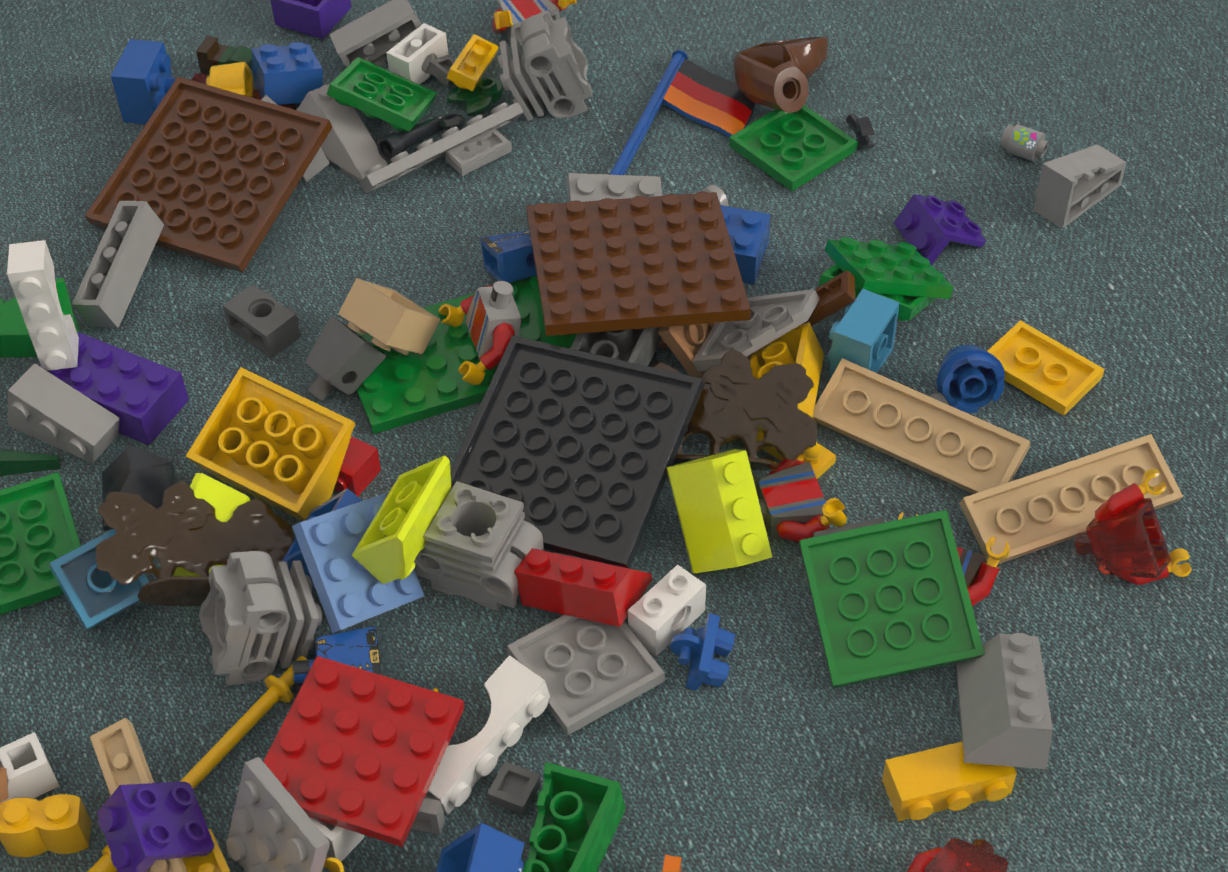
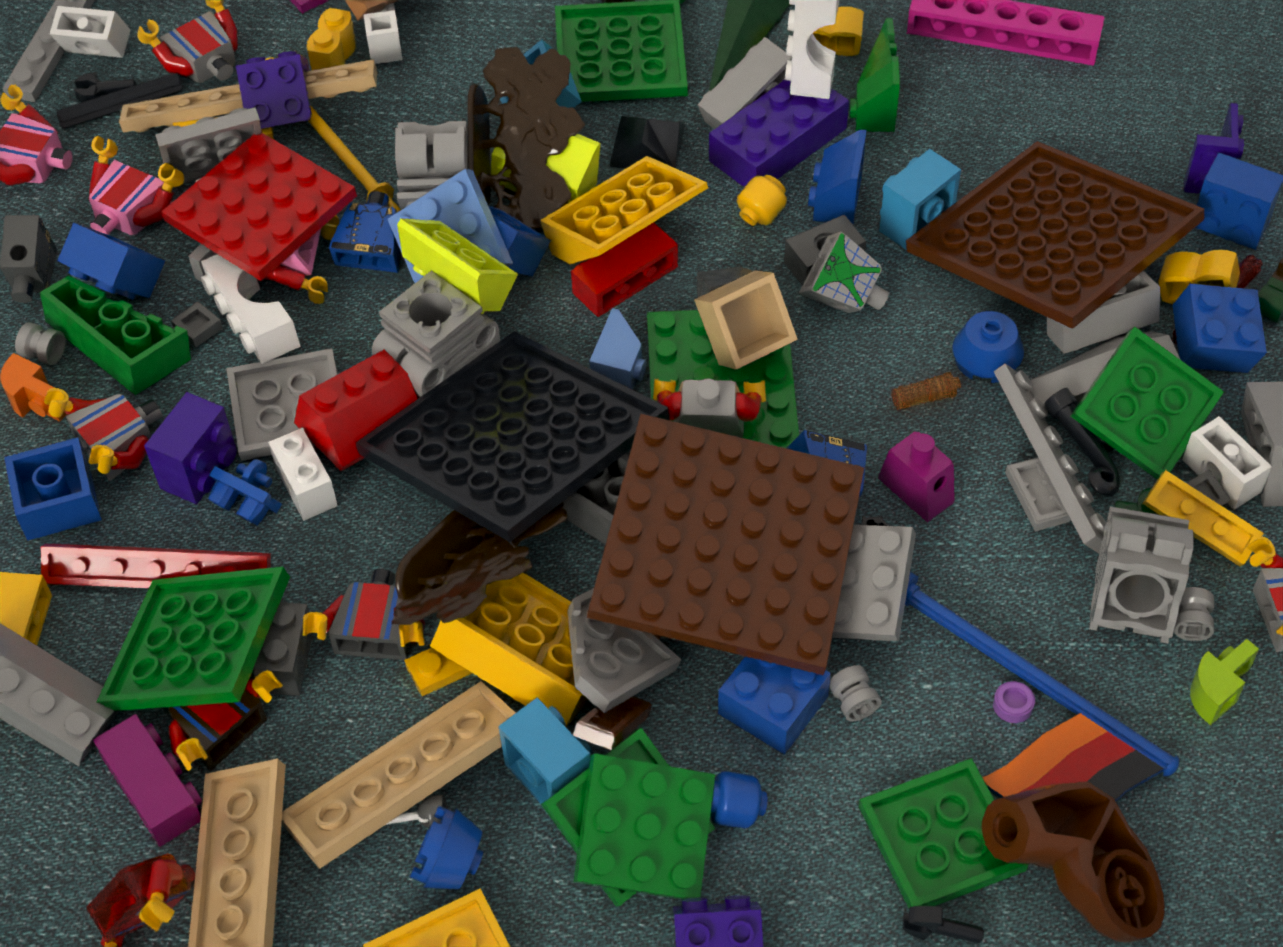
camera: 110 degrees right, 5 degrees up
light grey brick [72,201,164,328] -> none
neon yellow slope [666,449,772,574] -> none
none -> blue brick [4,437,102,541]
none -> plate [41,543,271,588]
none -> torso [44,388,163,481]
none -> magenta brick [93,714,202,847]
none -> dark purple brick [144,392,237,505]
none -> medium blue slope [589,308,647,390]
none -> blue head [710,771,768,829]
none -> yellow head [737,175,787,226]
none -> light grey torso [799,232,889,313]
none -> blue slope [808,130,867,224]
none -> magenta torso [878,432,955,523]
none -> dark azure brick [879,149,961,250]
none -> clear orange piece [891,372,961,410]
none -> blue cone [953,311,1024,383]
none -> medium lavender tile [993,681,1035,723]
none -> dark purple bracket [1184,103,1244,194]
none -> lime brick [1190,639,1259,725]

